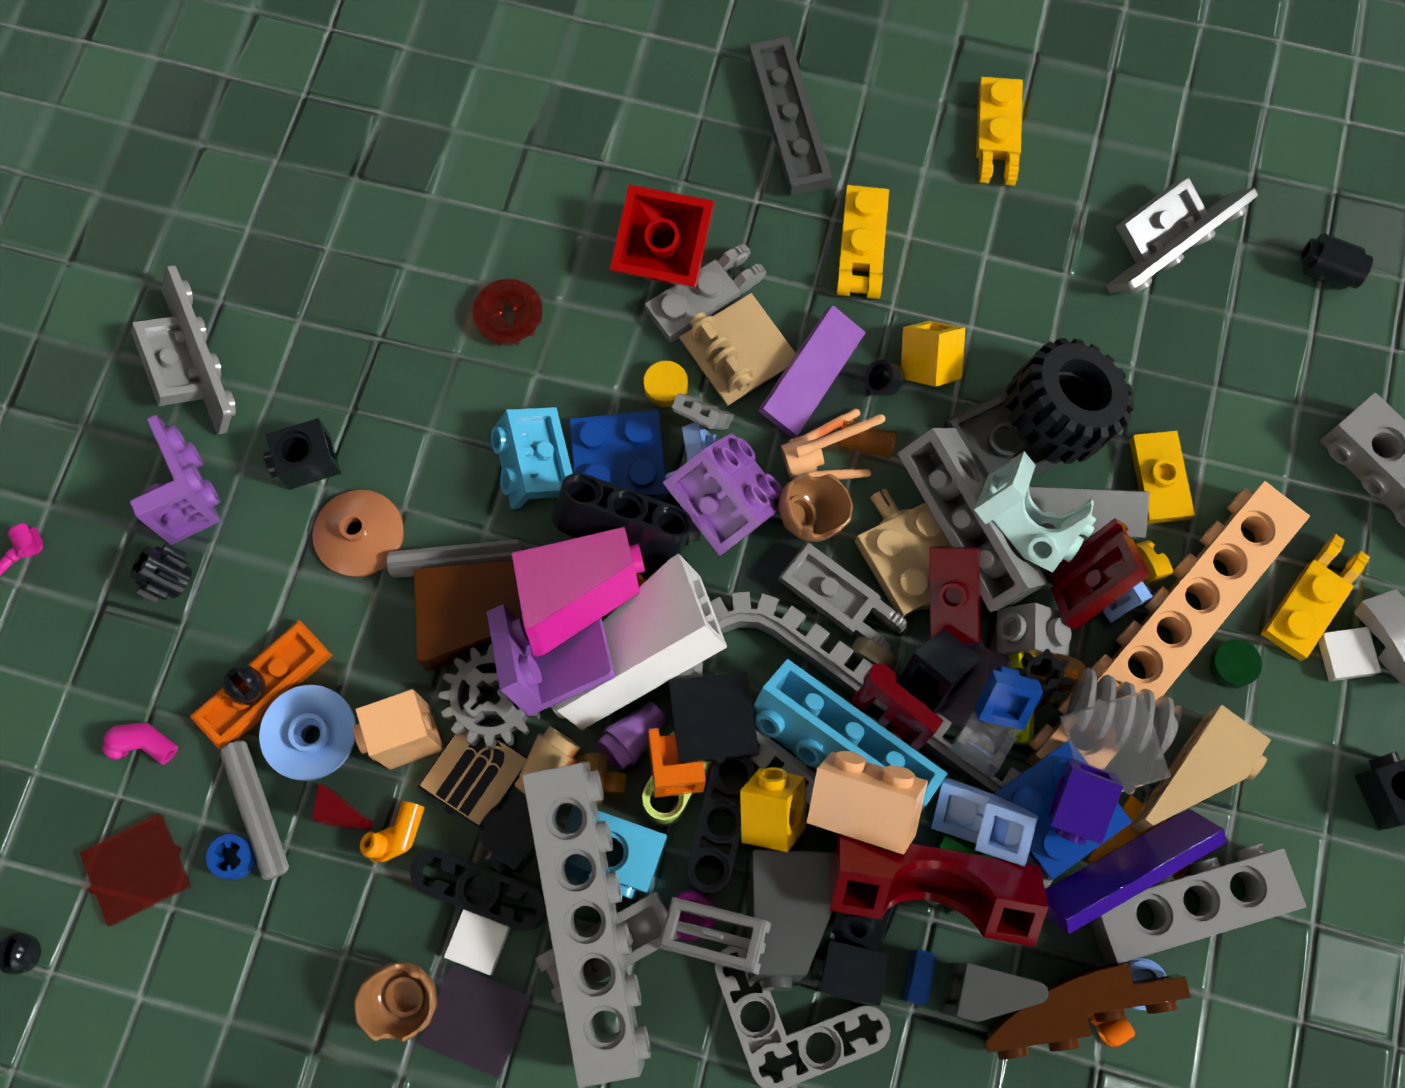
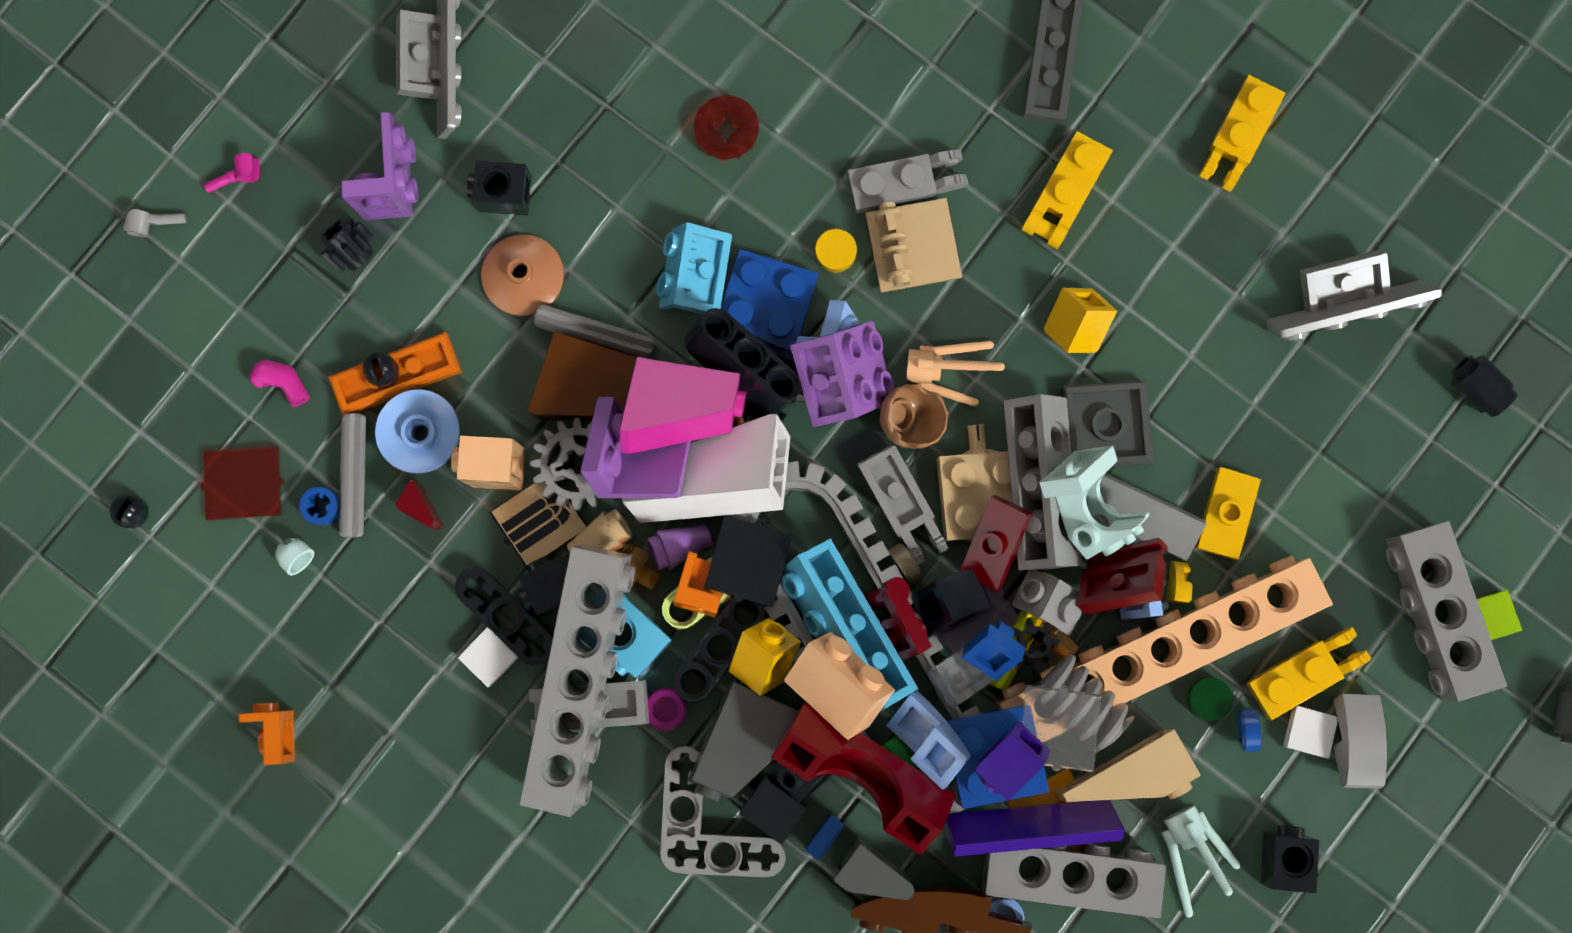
camera: 25 degrees right, 10 degrees up
medium nougat hair [353,961,438,1042] -> none
light orange arm [359,801,425,862] -> none
clear purple piece [419,964,533,1078] -> none
red slope [610,184,715,288] -> none
light grey tile [658,897,771,975] -> none
light grey tile [671,393,734,430] -> none
medium lavender tile [758,305,866,438] -> none
clear orange pin [837,418,896,459] -> none
black hinge [865,359,905,396] -> none
black tyre [1005,338,1134,464] -> none
none -> light aqua hinge [275,538,314,576]
none -> light aqua plant [1161,805,1241,917]
none -> blue tile [1237,708,1261,752]

